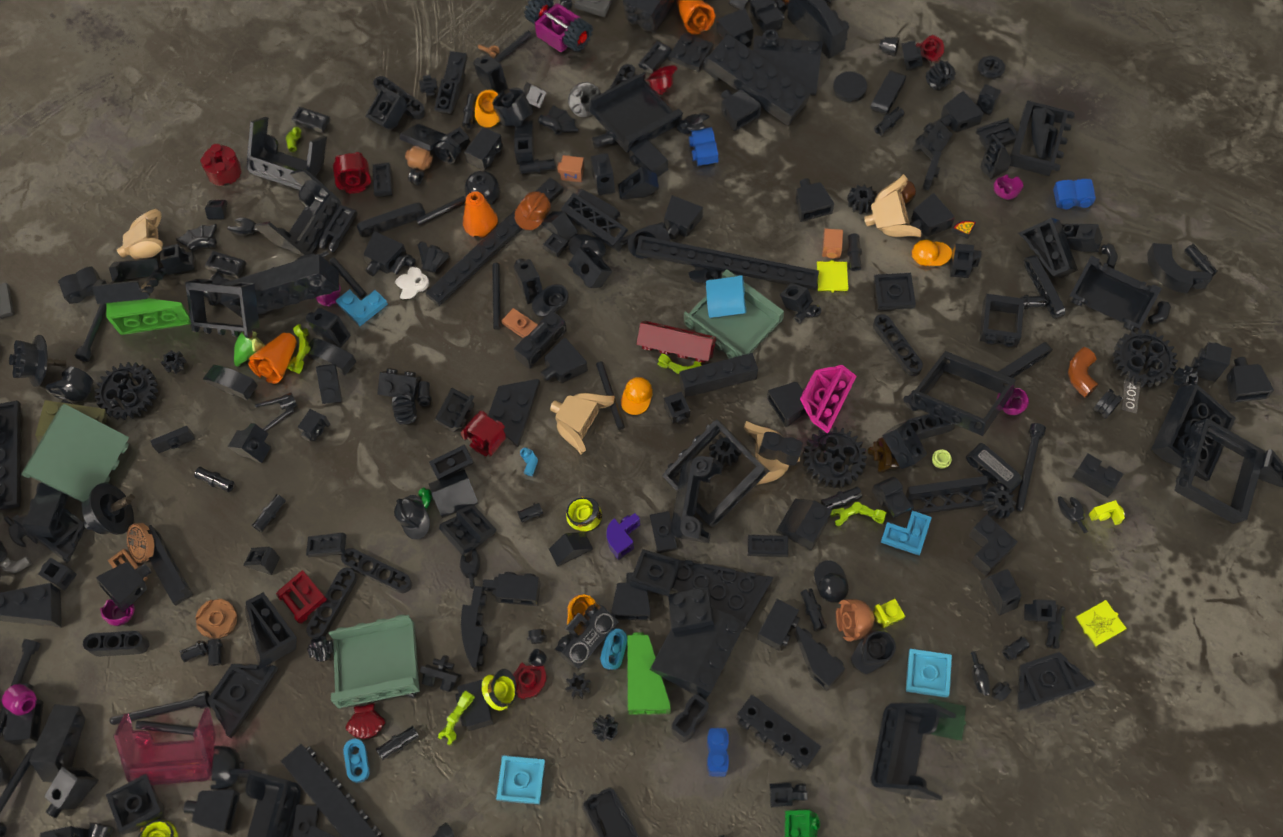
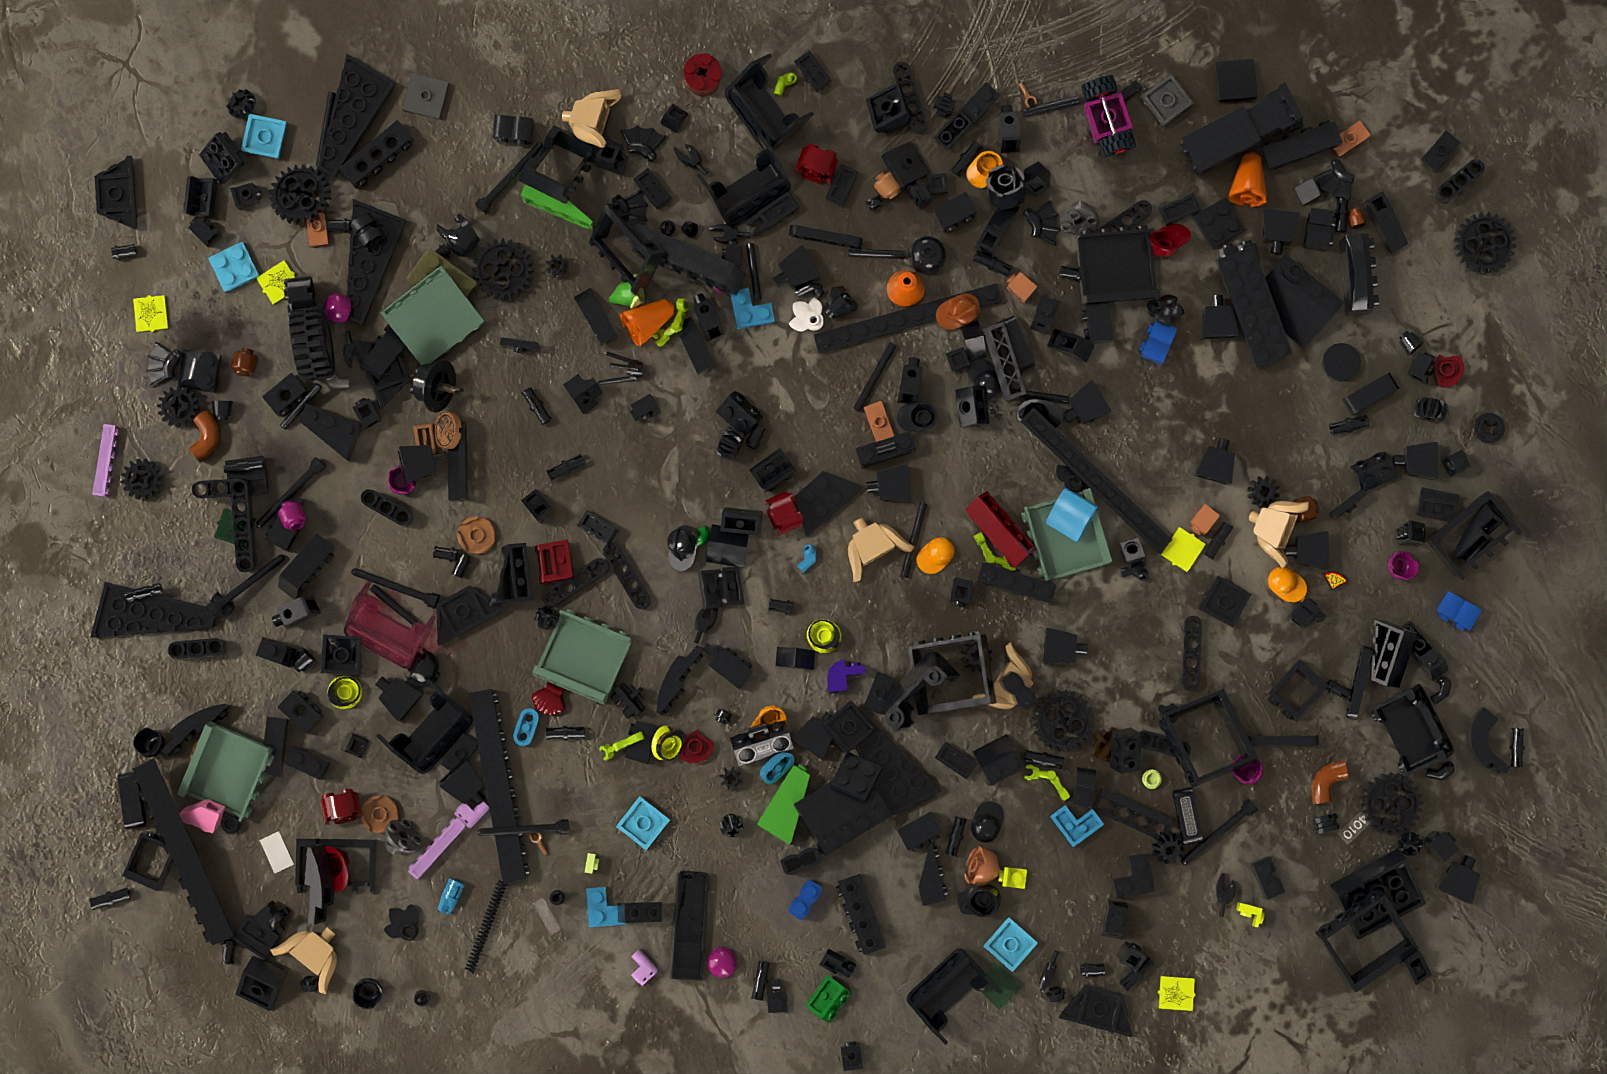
camera: 30 degrees right, 20 degrees up
black piece [9,335,66,387] -> none
black plate [316,364,342,404] -> none
black hinge [529,648,547,666] -> none
dark pink wedge [800,365,857,433] -> none

